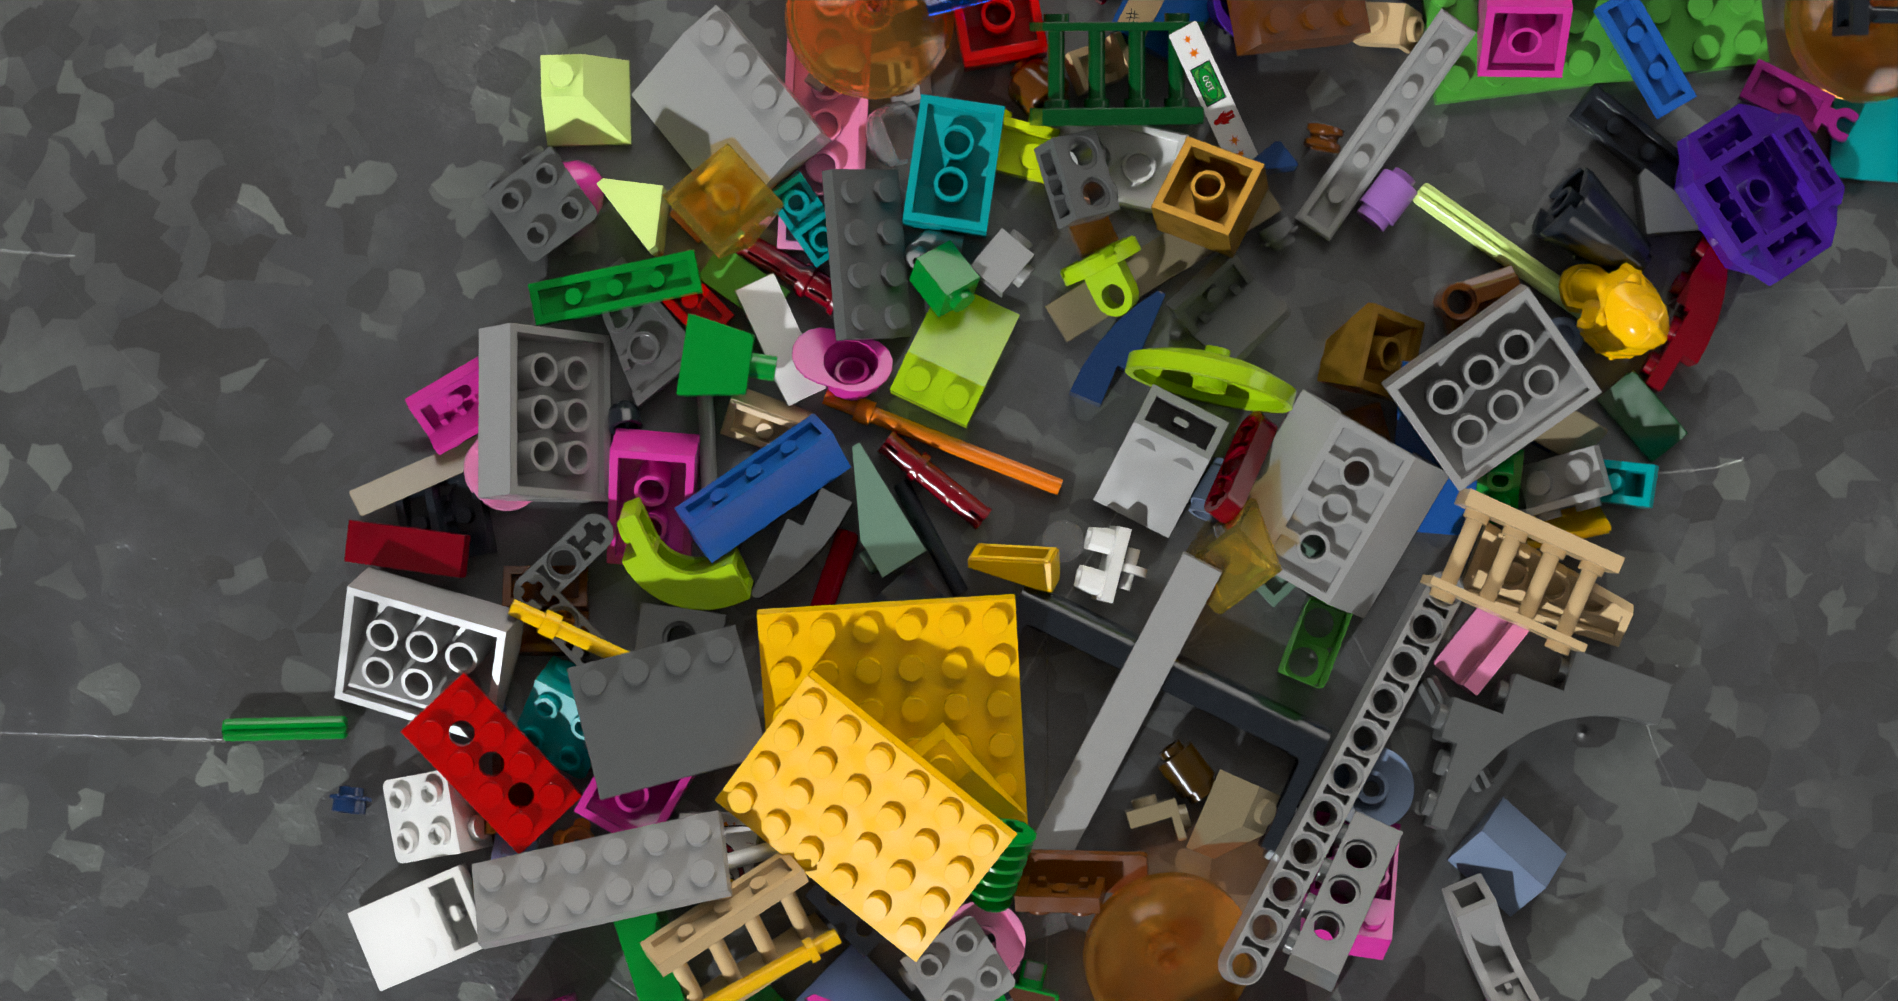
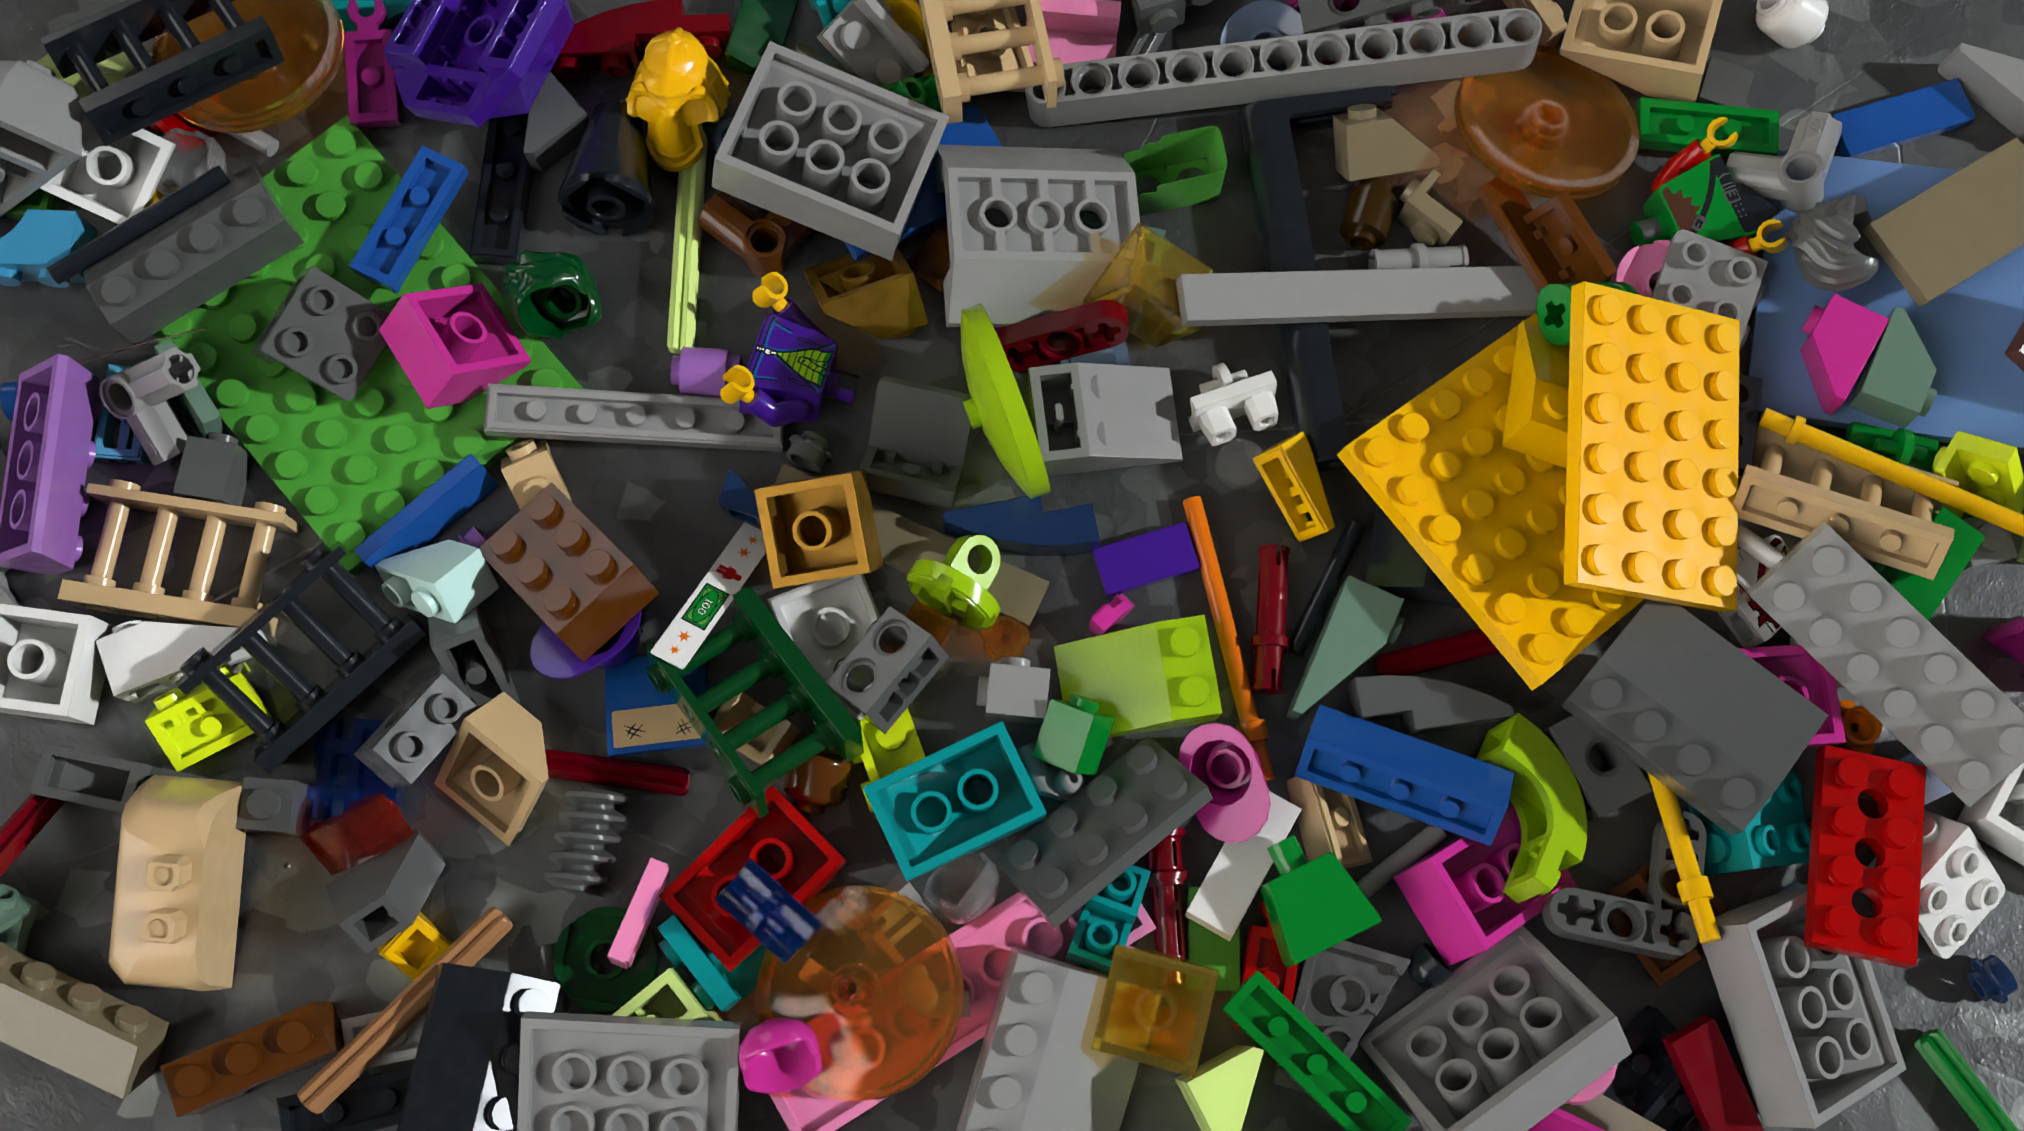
camera: 135 degrees left, 10 degrees down
reddish brown bush [1303,123,1344,153] -> none
none -> dark green hair [503,249,602,339]
none -> torso [720,272,860,427]
none -> clear orange plate [981,614,1030,660]
none -> dark pink tile [1089,593,1135,636]
none -> dark purple tile [1092,522,1200,598]
none -> light grey pin [1368,243,1469,269]

